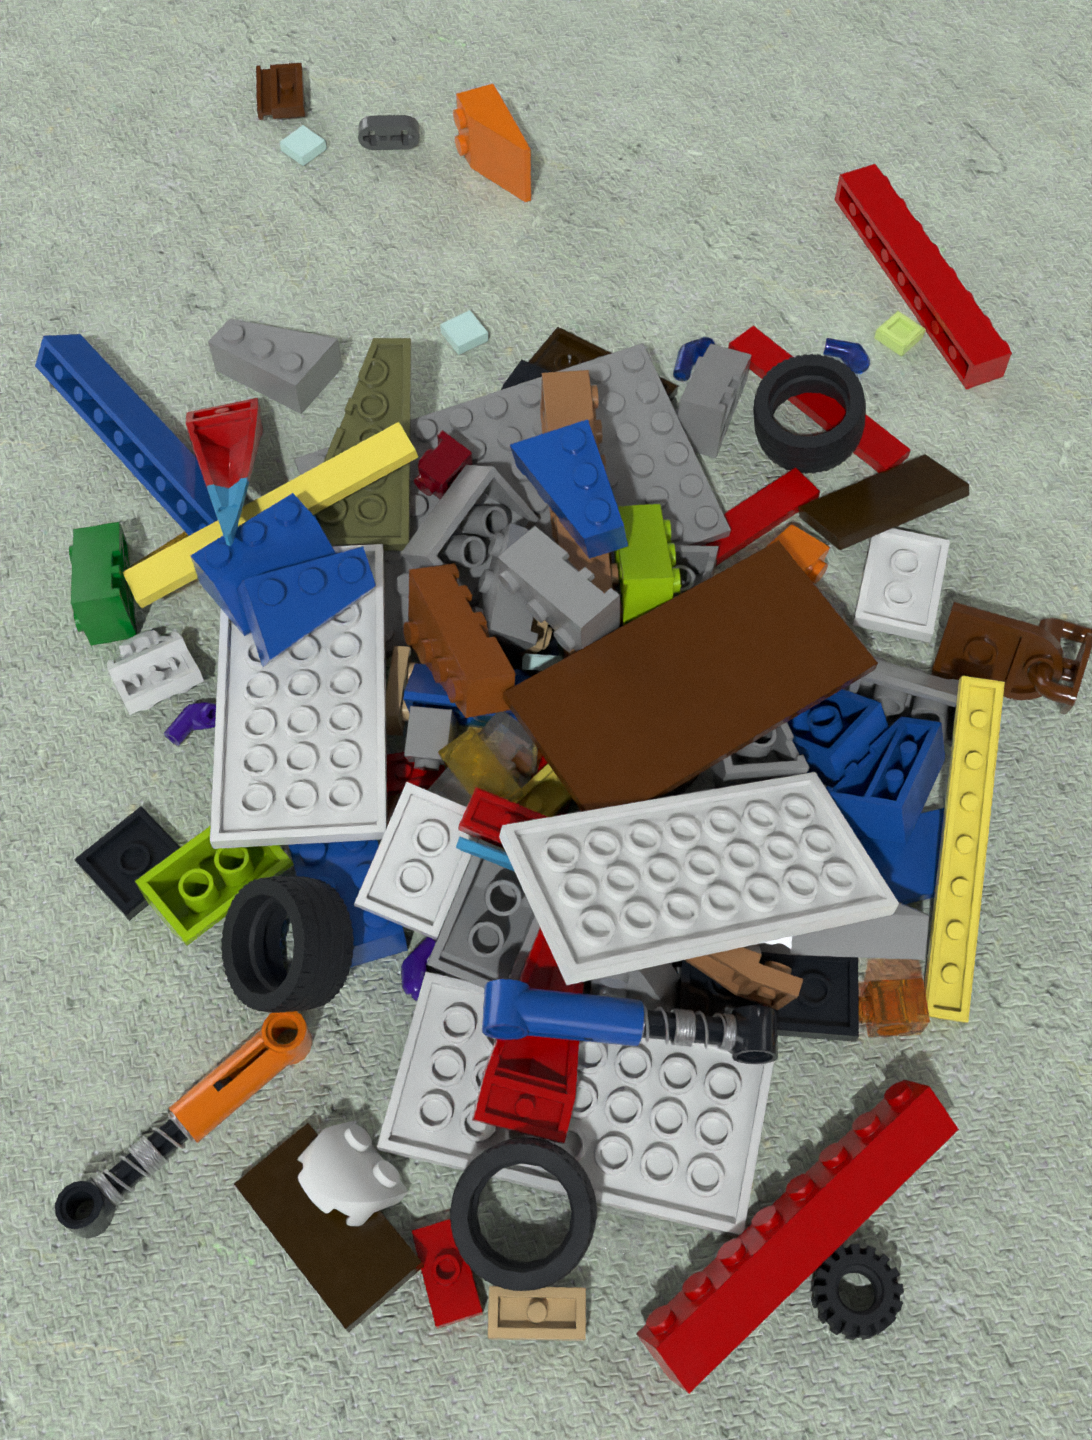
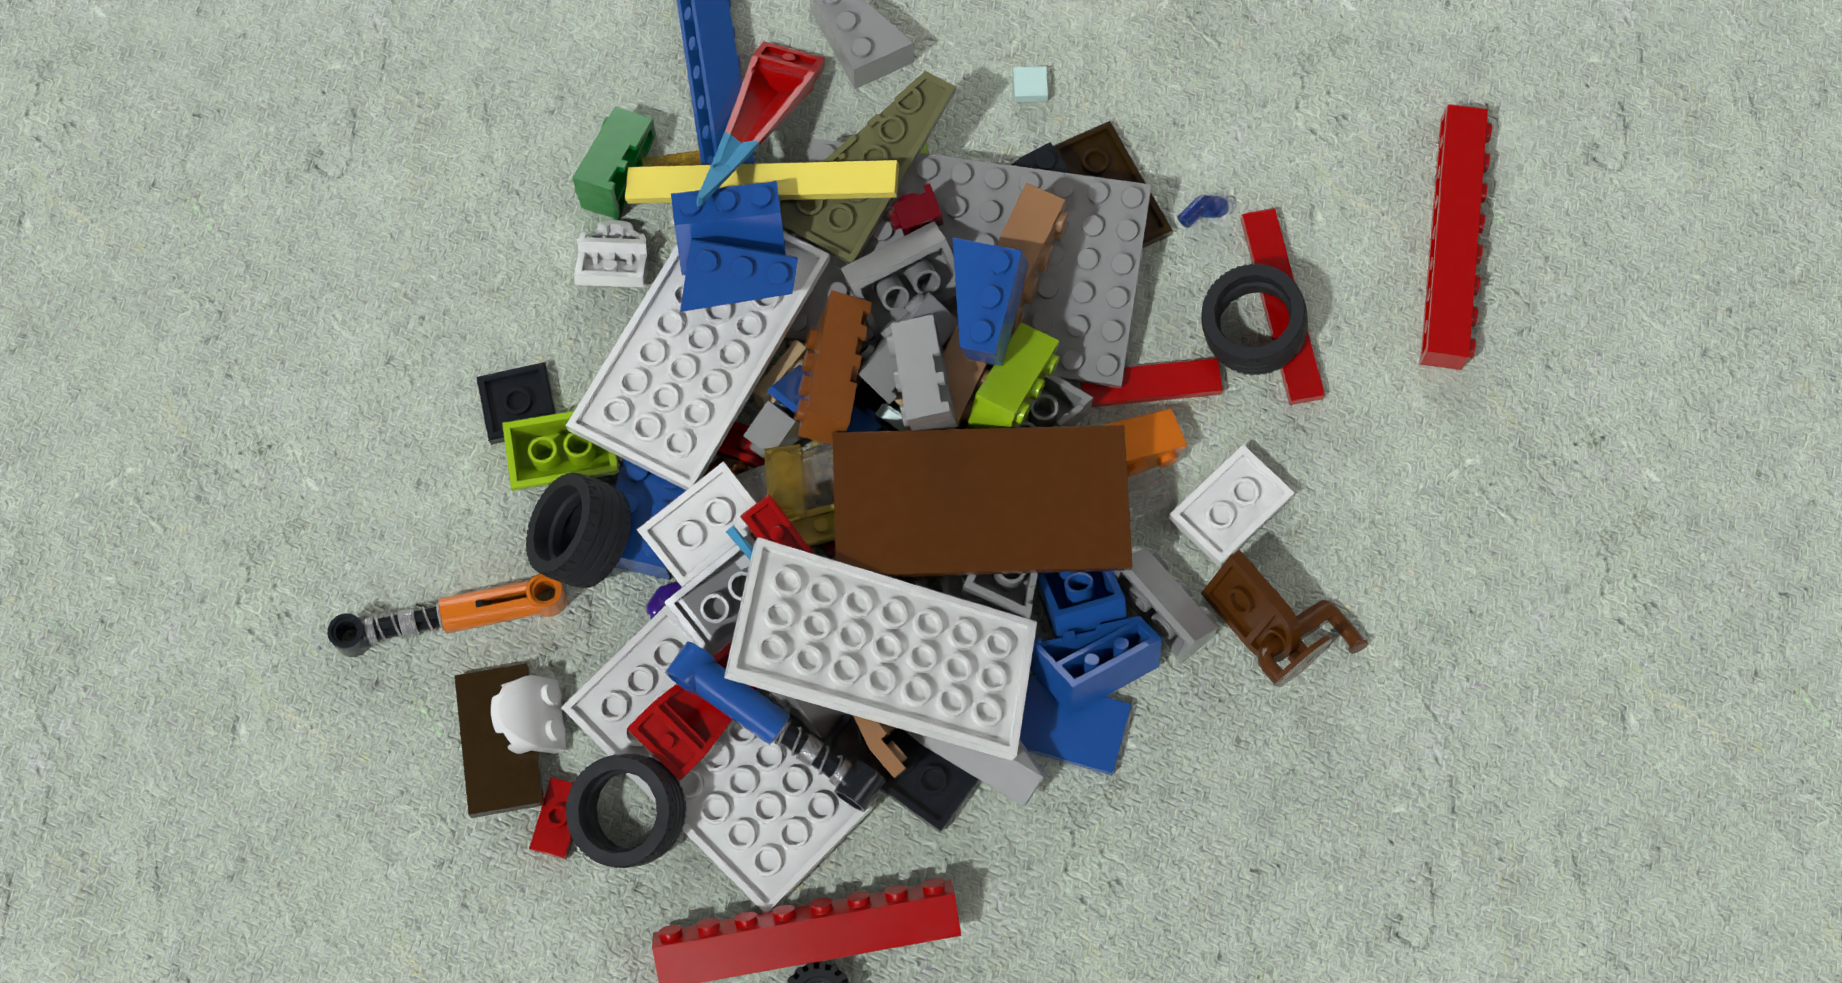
camera: 30 degrees right, 10 degrees up
dark purple arm [164,703,216,746] -> none
tan plate [488,1286,586,1341] -> none
light grey wedge [676,343,752,458] -> none
dark brown tile [798,454,970,550] -> none
clear blue arm [823,338,870,374] -> none
clear orange brick [859,978,930,1038] -> none
yellowish green tile [874,311,926,357] -> none
light yellow tile [921,676,1005,1023] -> none

